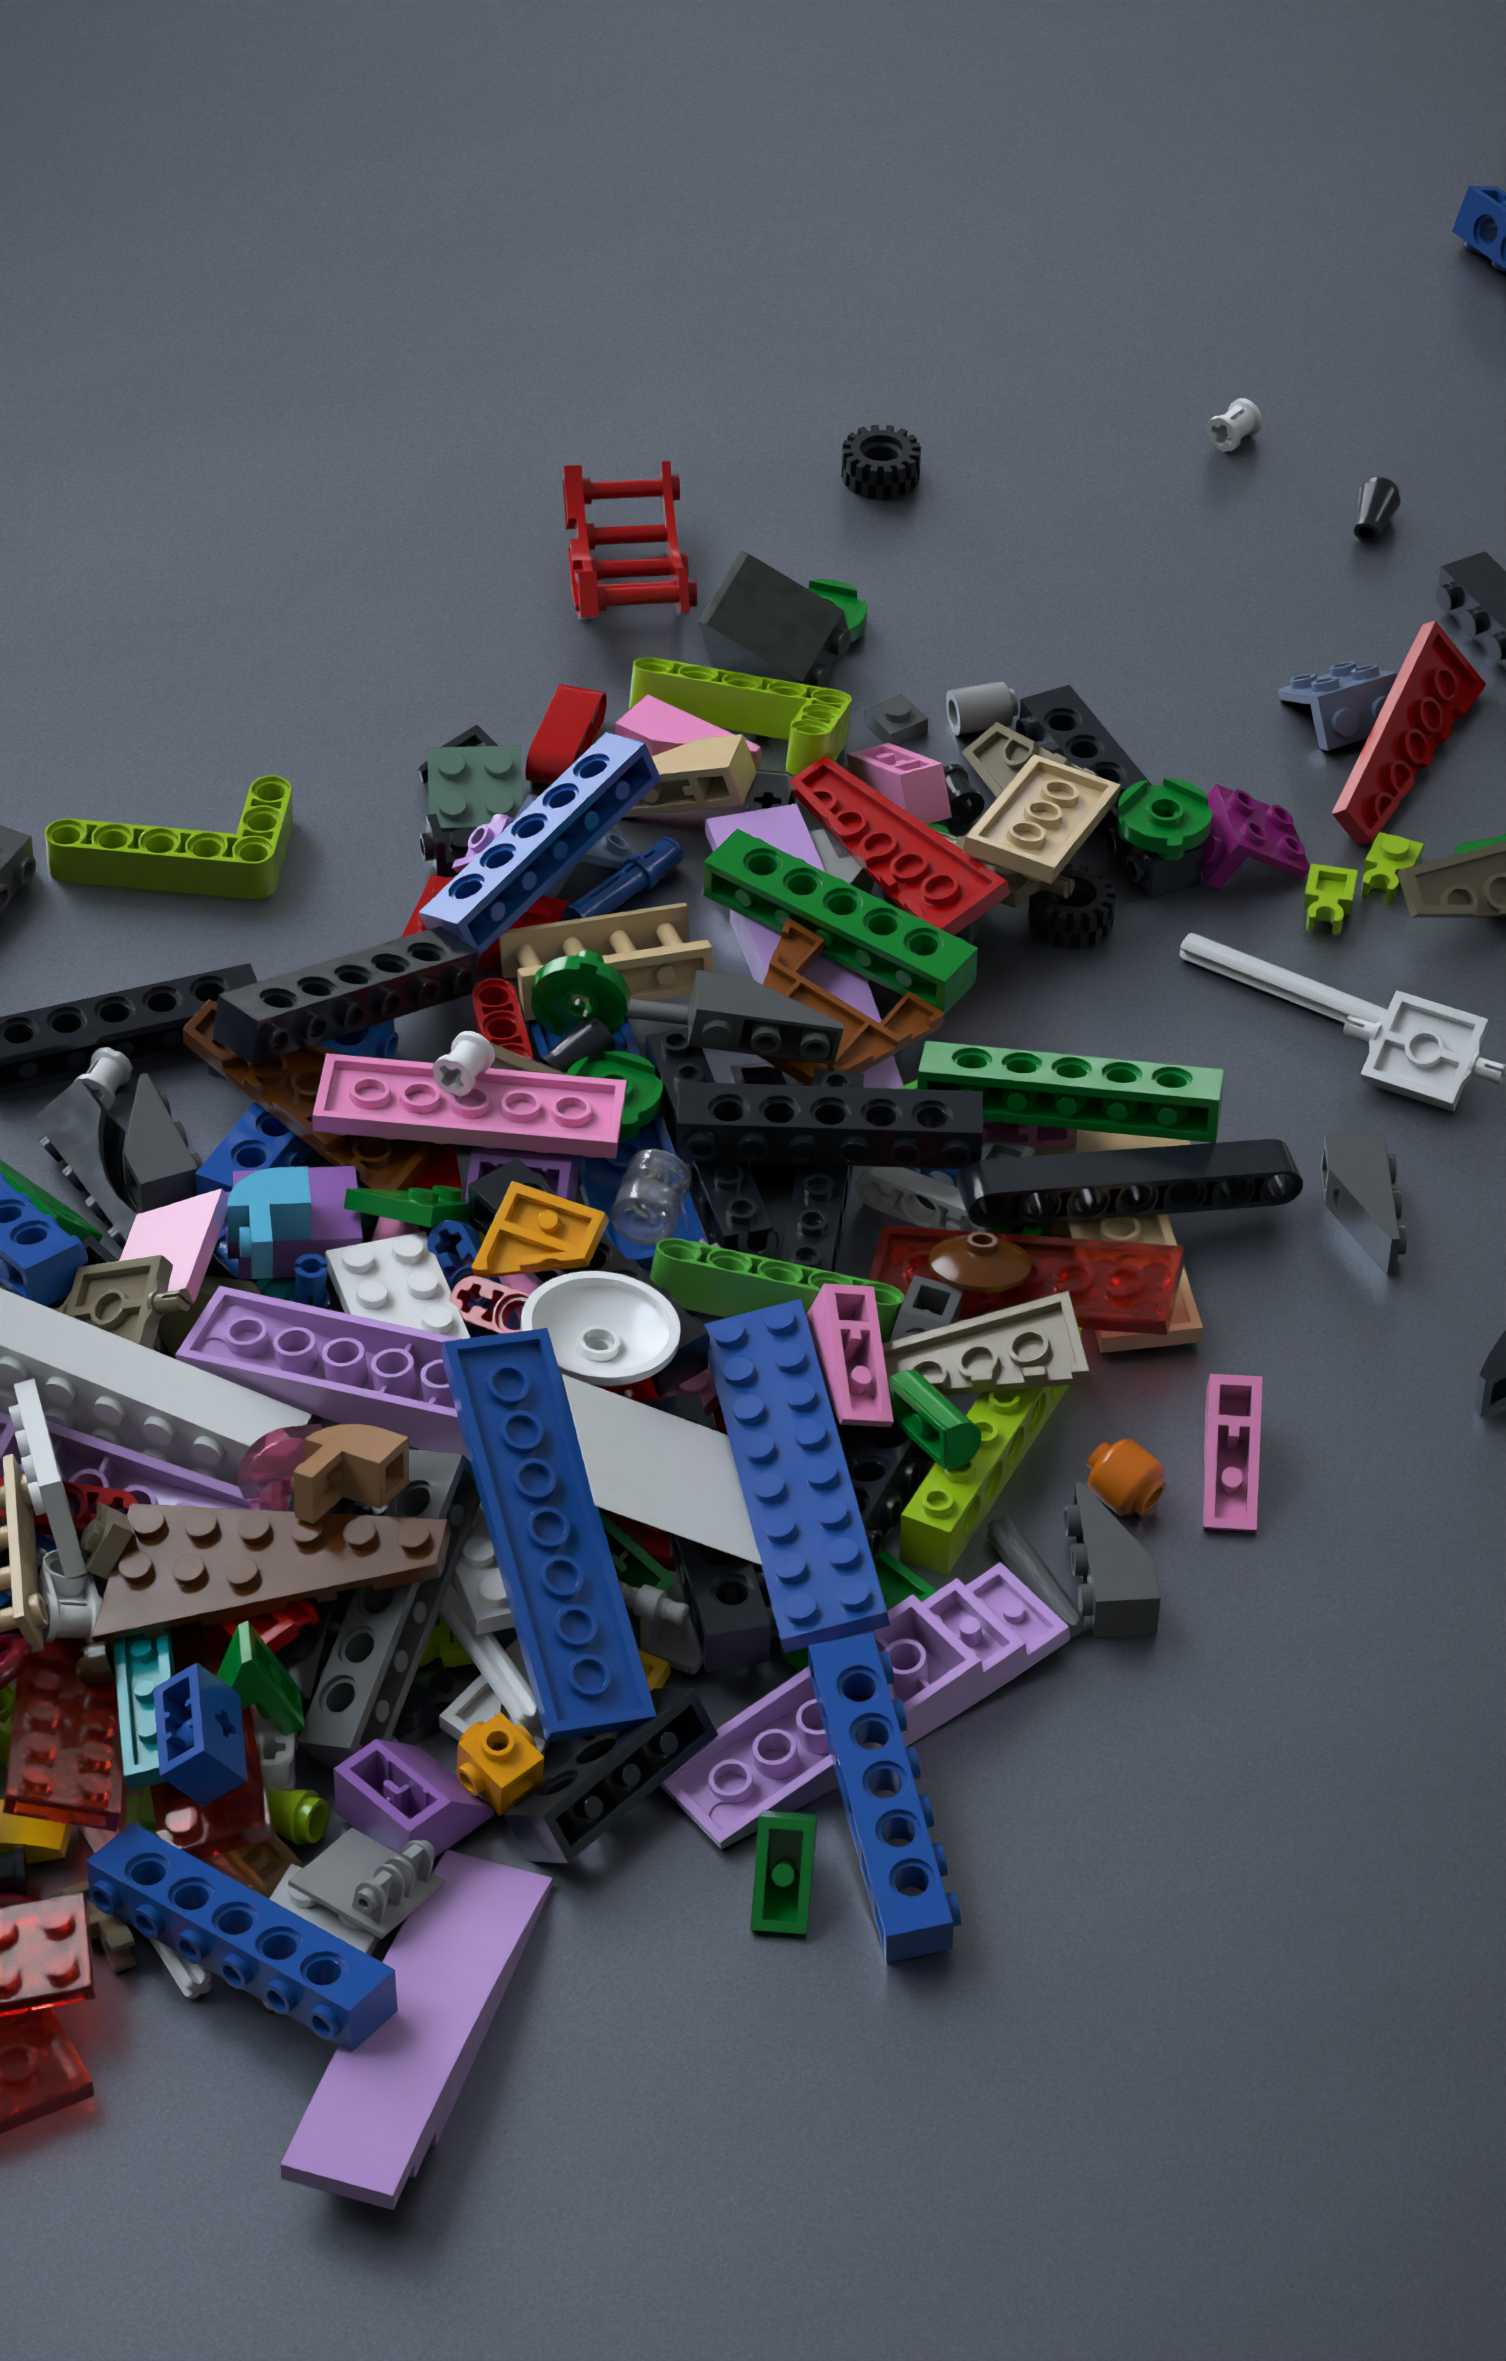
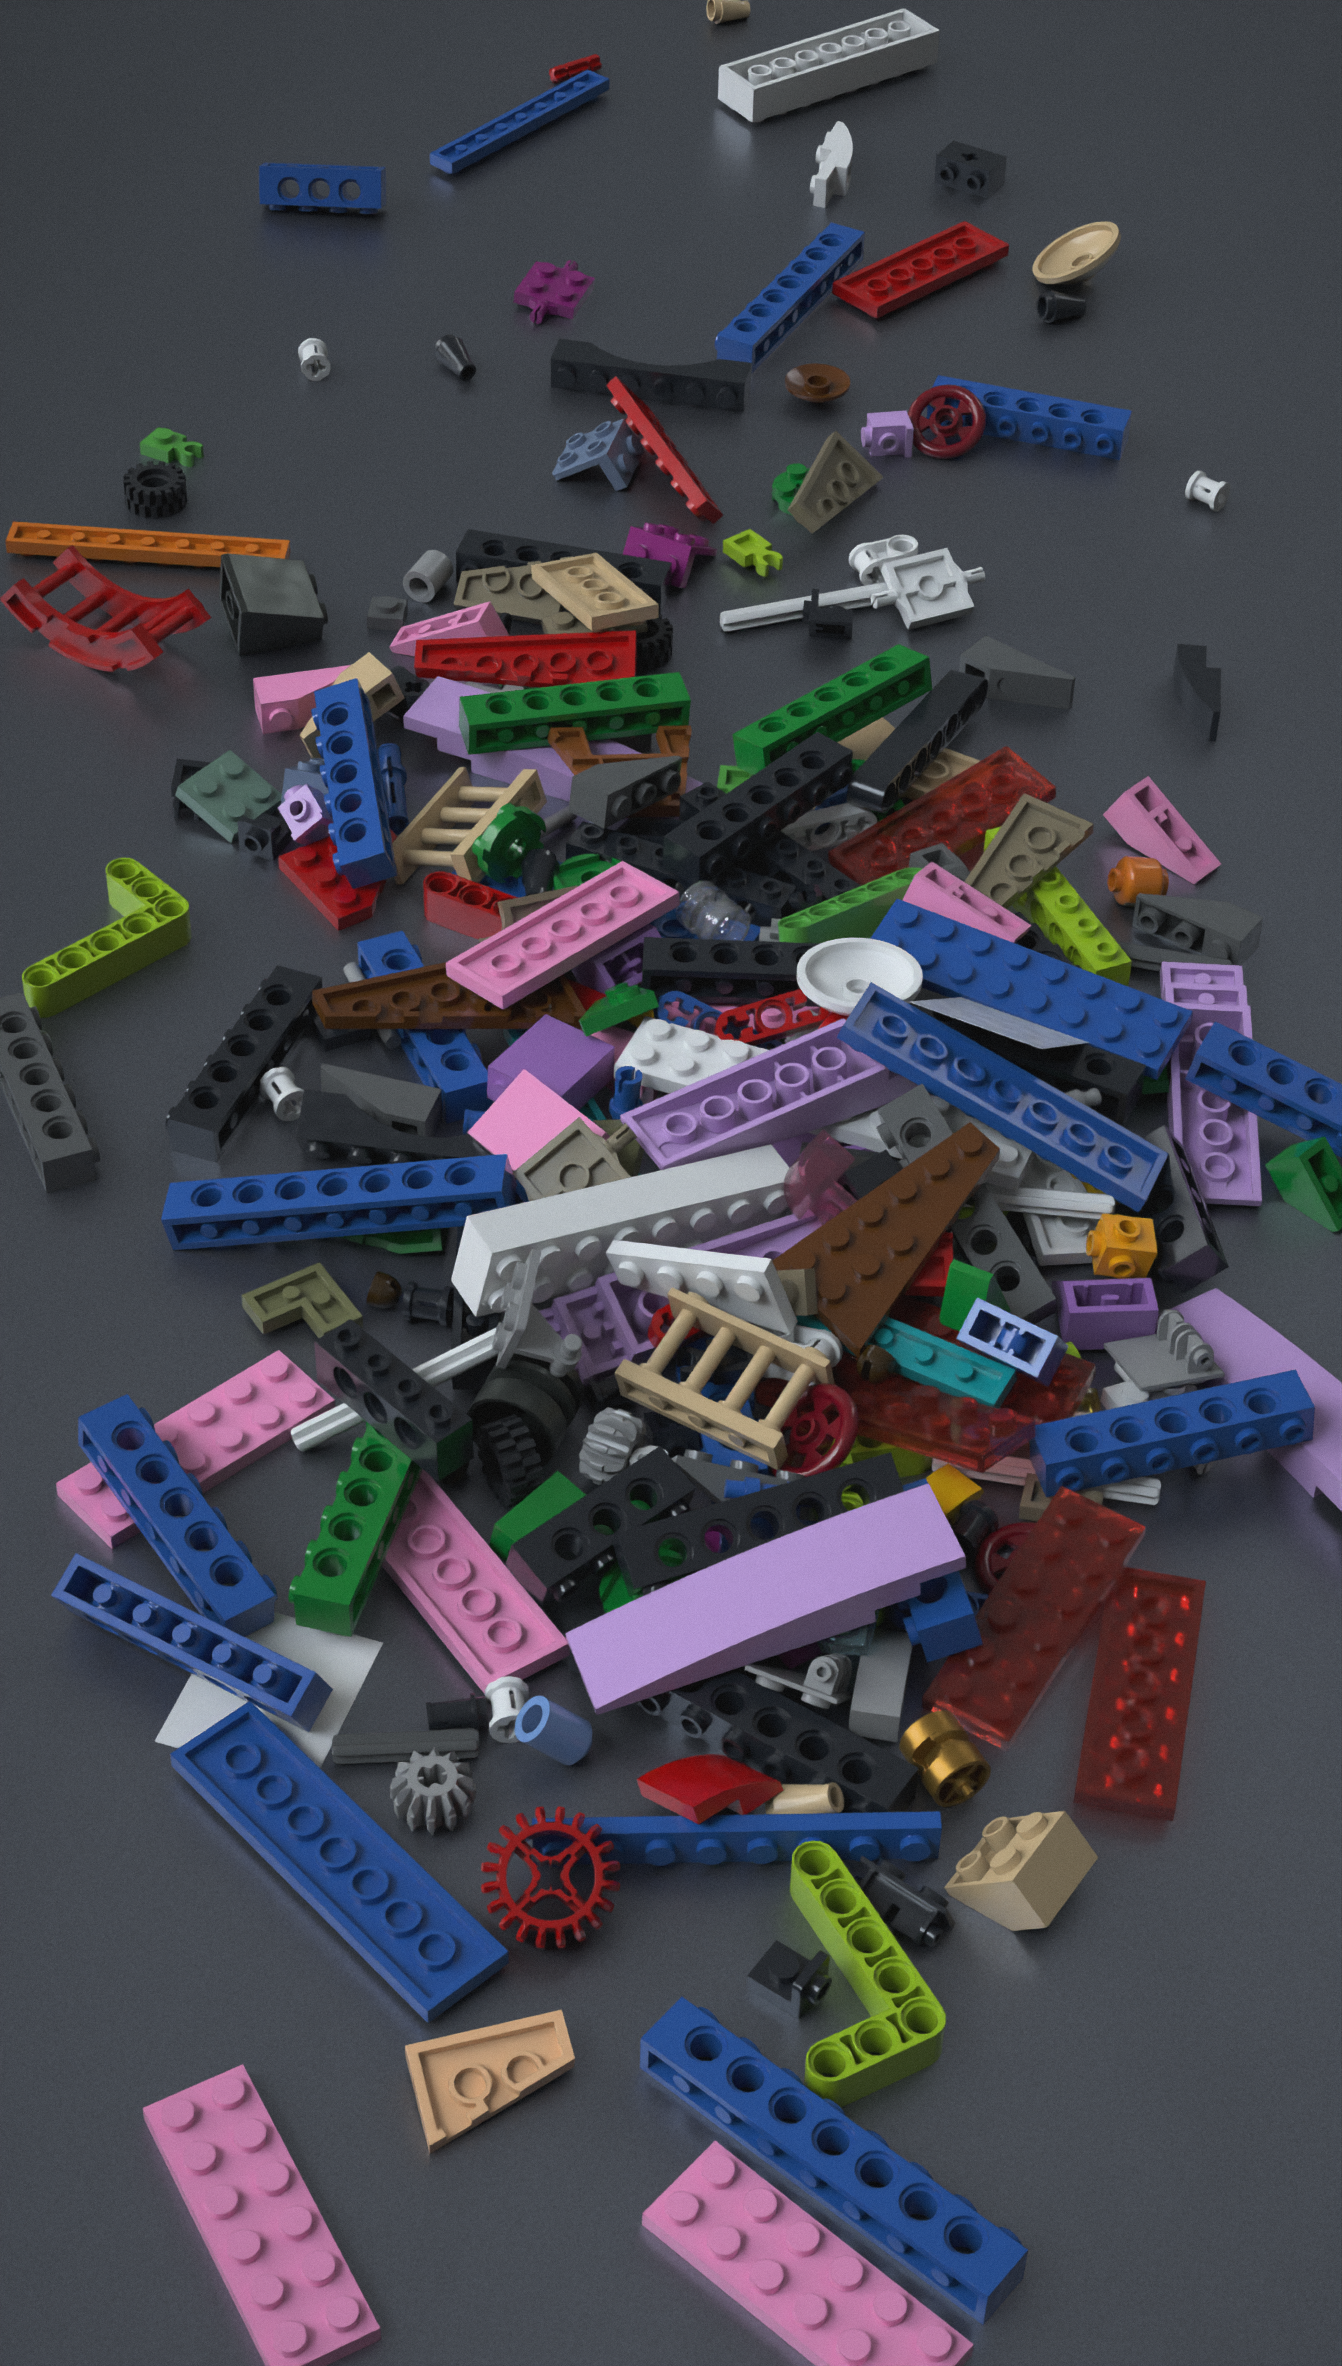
camera: 50 degrees left, 0 degrees up
black brick [213,926,479,1065] -> none
medium azure brick [228,1166,311,1279] -> none
medium nougat brick [291,1424,410,1524] -> none
white bush [432,1031,495,1096] -> none
light orange wing [471,1181,609,1278] -> none
red beam [525,684,607,785] -> none
lime beam [629,657,852,776] -> none
green brick [890,1370,982,1472] -> none
reddish brown dish [929,1232,1032,1293] -> none
green plate [1117,778,1212,860] -> none
lime plate [1361,832,1424,904] -> none
none -> orange plate [5,521,291,568]
none -> bright green plate [140,427,204,467]
none -> black bracket [802,589,853,639]
none -> white piece [848,534,918,586]

